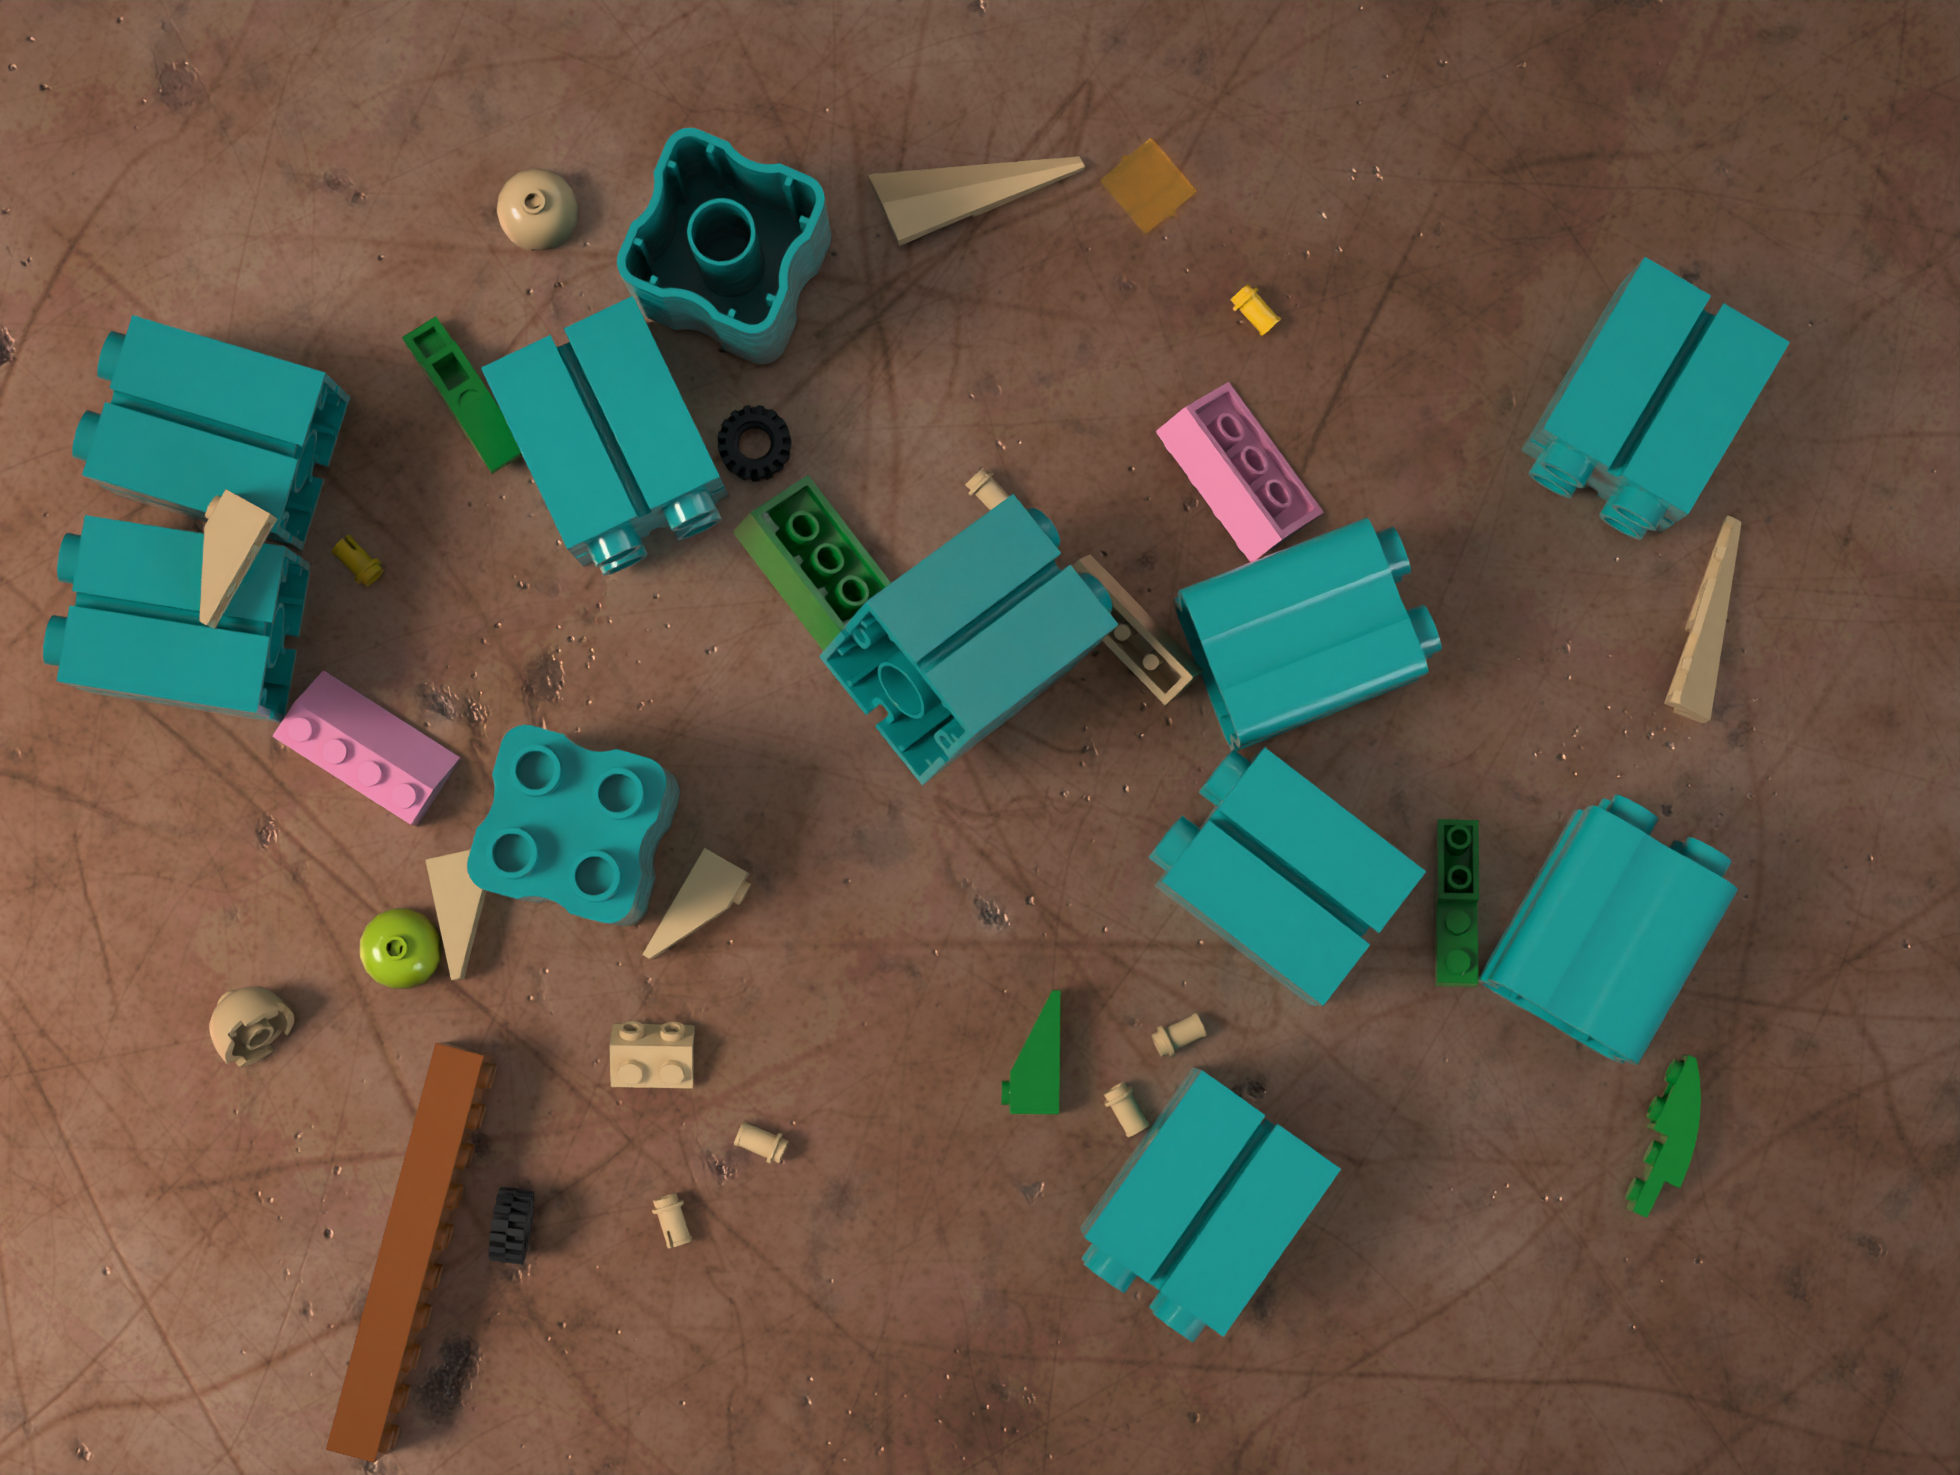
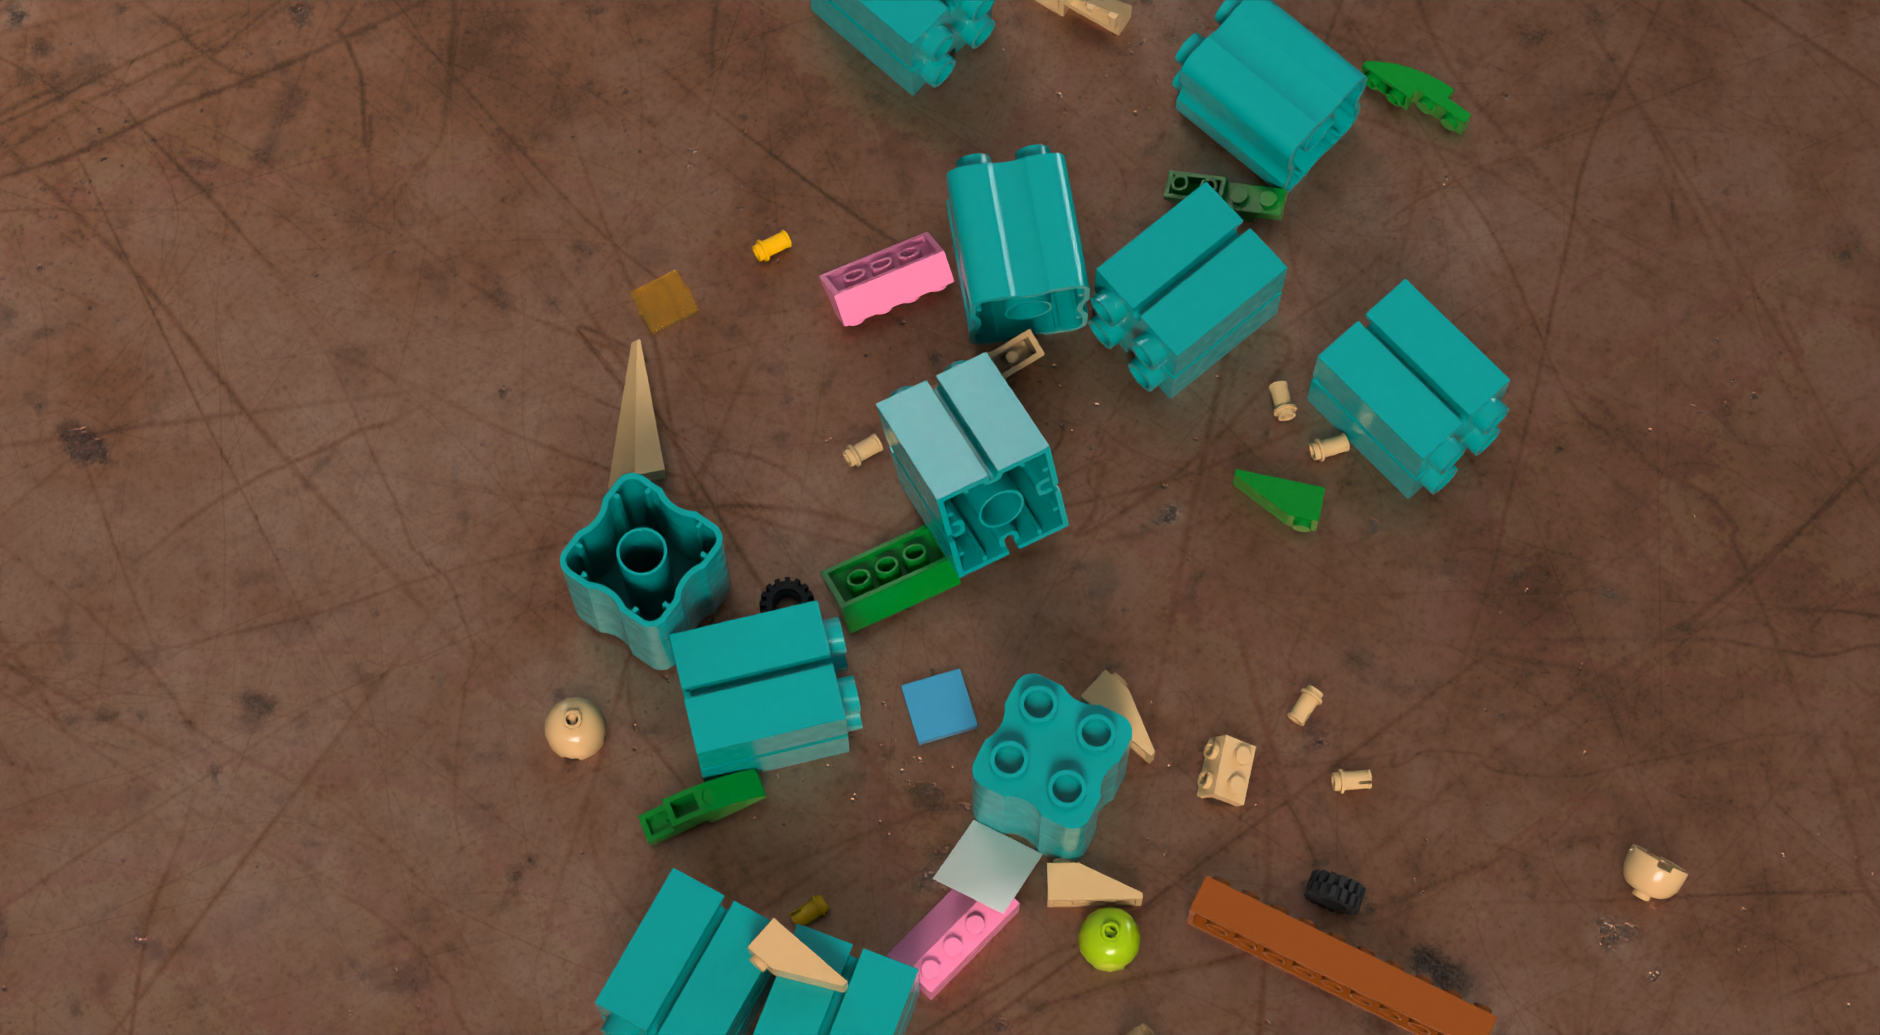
camera: 75 degrees left, 15 degrees down
none -> dark azure tile [901,668,978,745]
none -> white sticker [933,820,1043,914]

